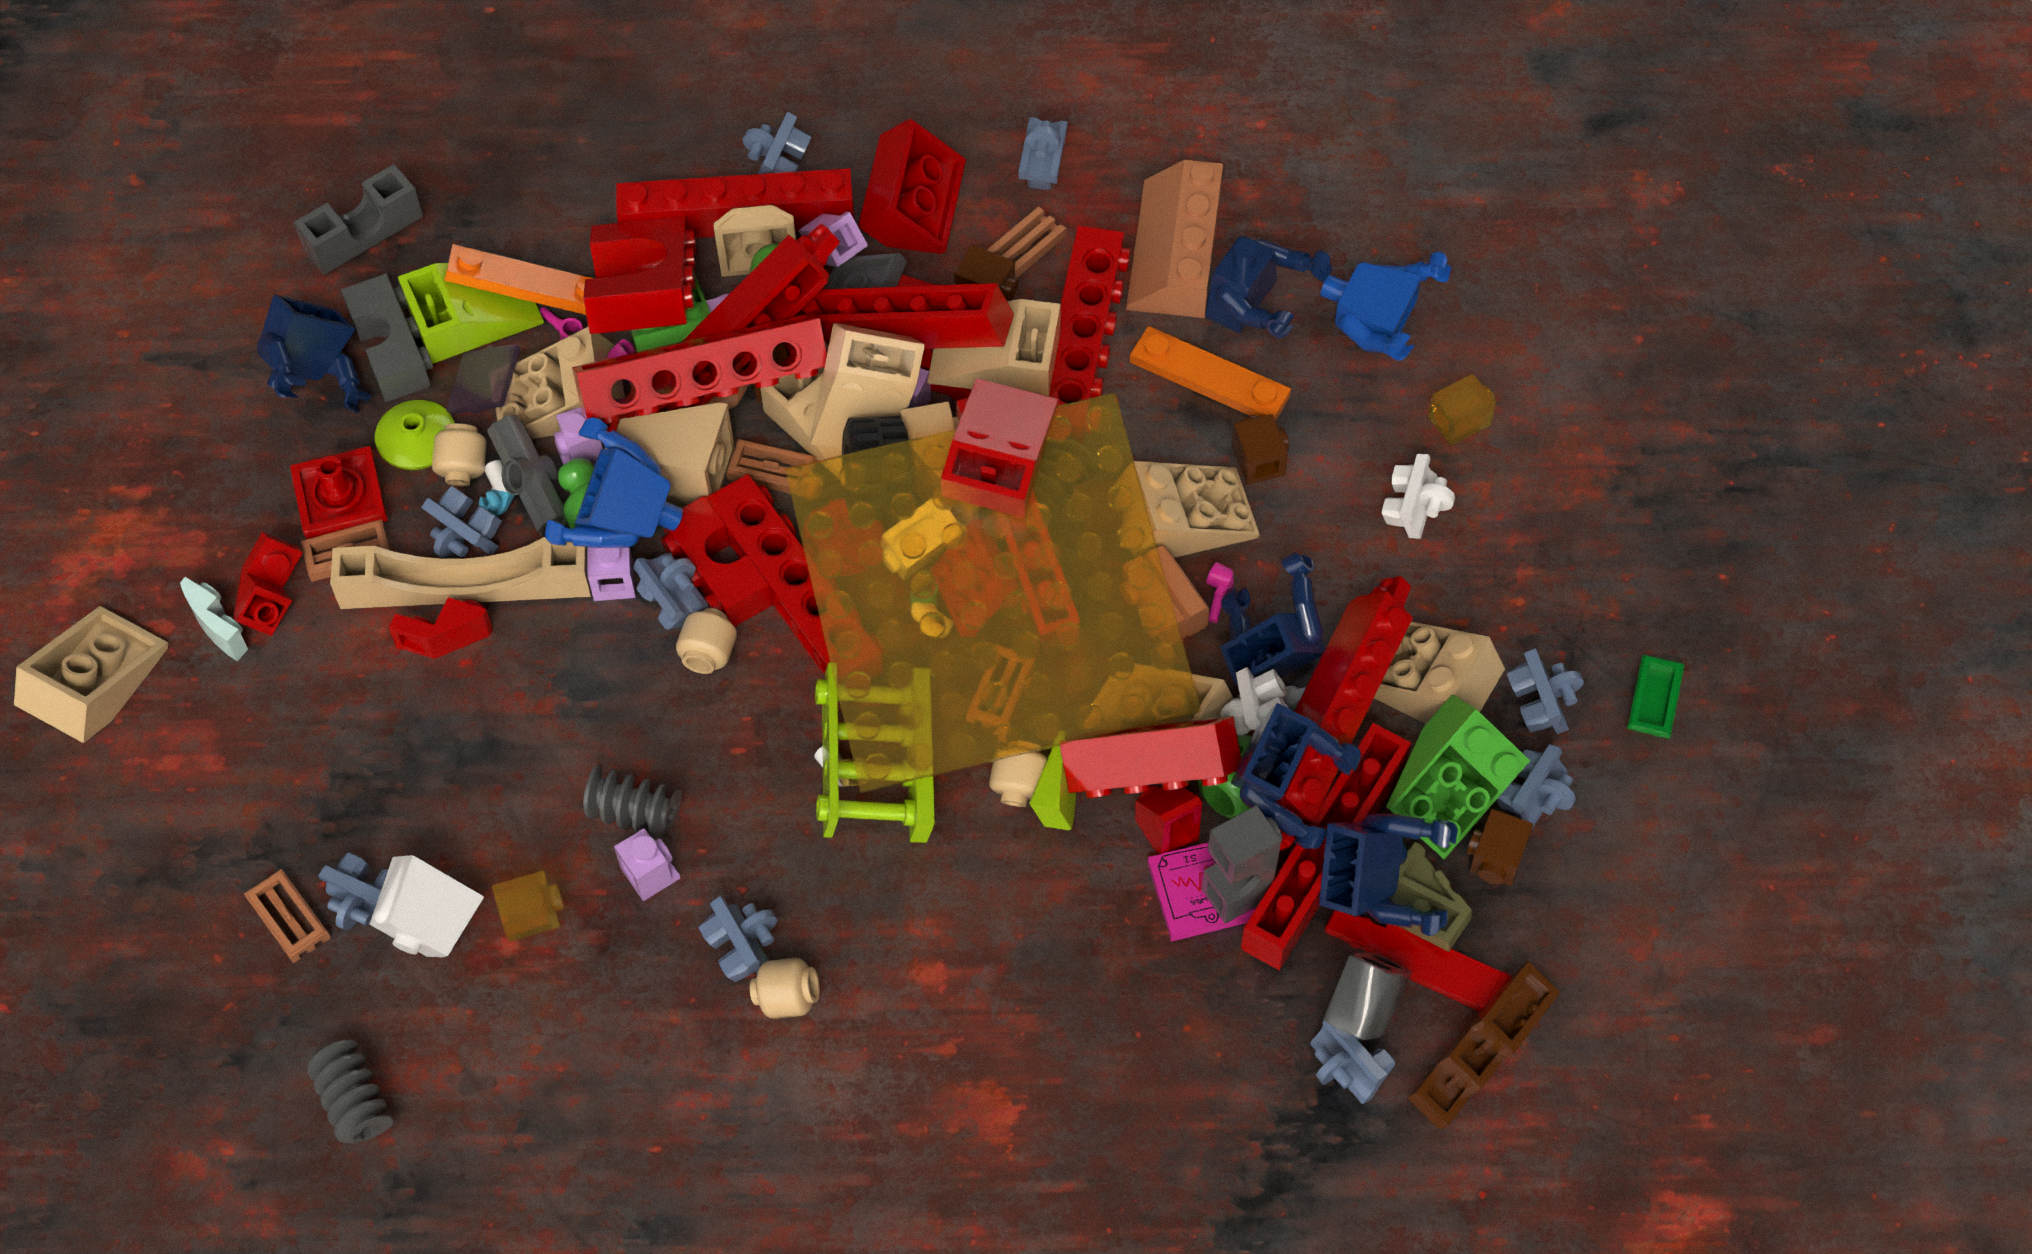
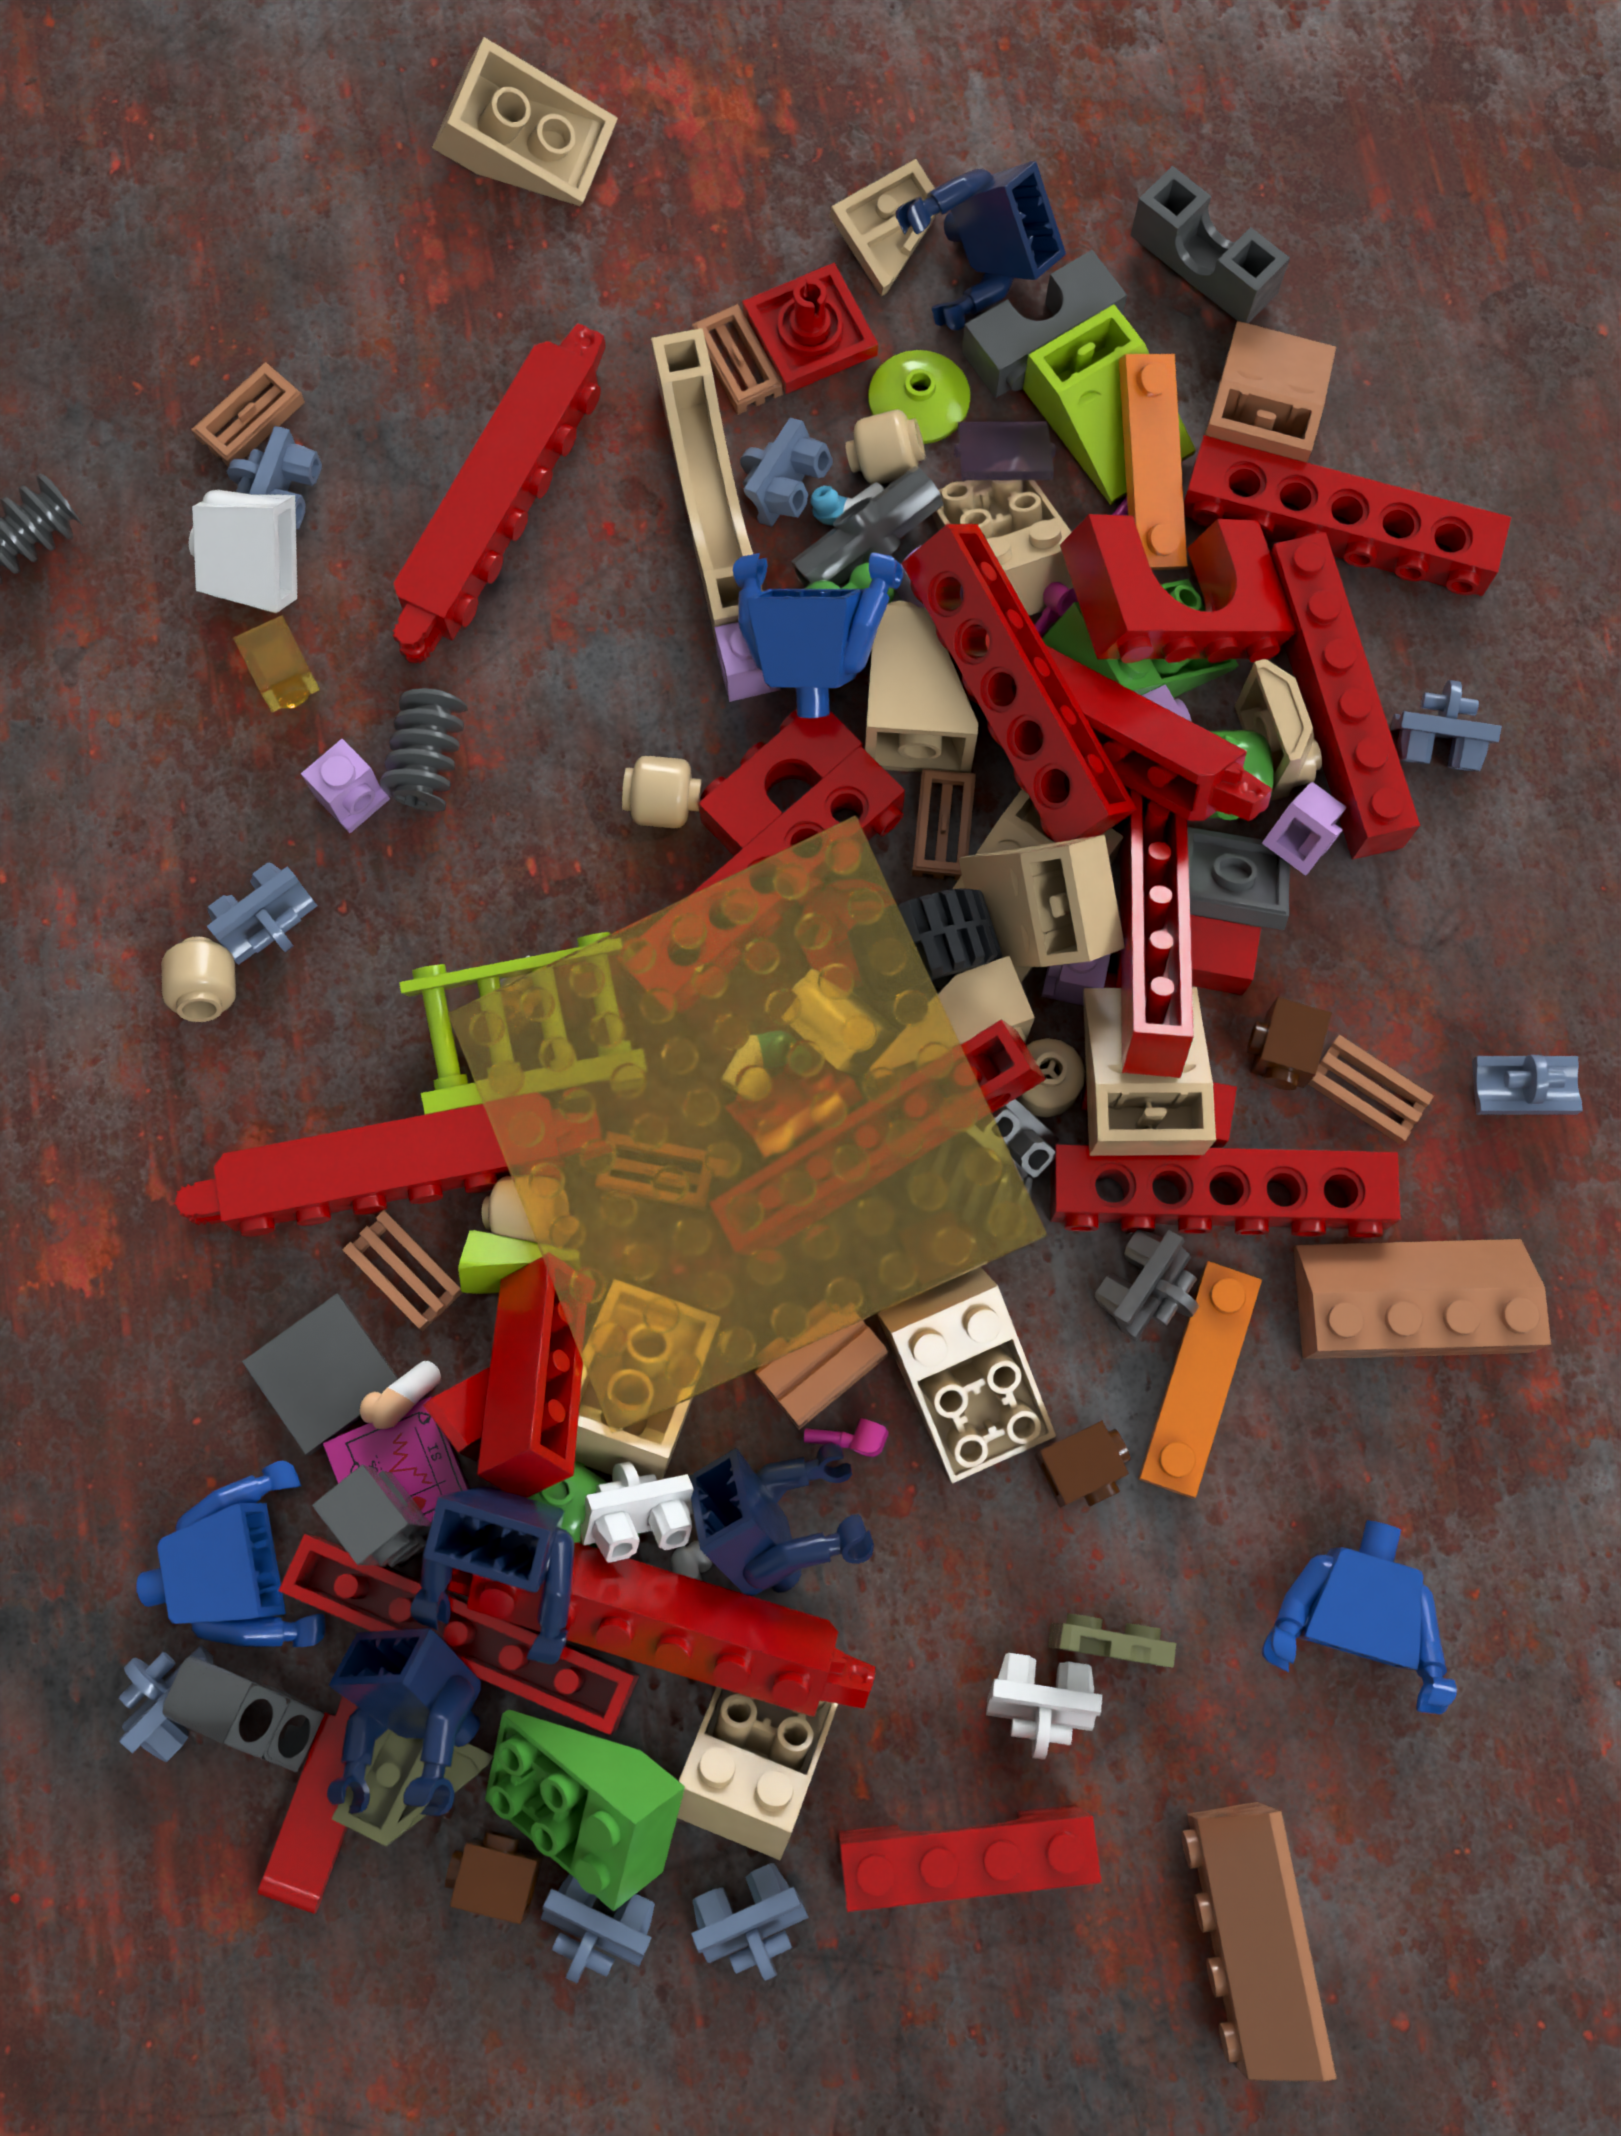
camera: 80 degrees right, 15 degrees up
light aqua slope [180,577,248,662] -> none
red slope [233,531,303,636] -> none
red slope [388,597,493,659] -> none
sand blue hips [633,553,709,630] -> none
red slope [858,118,966,254] -> none
red slope [941,378,1058,518] -> none
dark blue torso [1205,236,1332,338] -> none
reddish brown slope [1407,961,1561,1130] -> none
clear yellow brick [1428,374,1496,446] -> none
green tile [1627,654,1685,739] -> none
none -> blue torso [136,1461,325,1647]
none -> red hinge [173,1093,604,1237]
none -> dark grey tile [242,1293,399,1456]
none -> nougat tile [342,1210,463,1332]
none -> arm [360,1361,441,1429]
none -> red hinge [393,323,606,664]
none -> tan wing [830,159,937,296]
none -> red arch [839,1804,1102,1912]
none -> olive wing [1048,1613,1176,1668]
none -> flat silver hips [1095,1229,1199,1341]
none -> nougat slope [1182,1802,1336,2081]
none -> red brick [1184,435,1512,596]
none -> nougat slope [1204,321,1336,462]

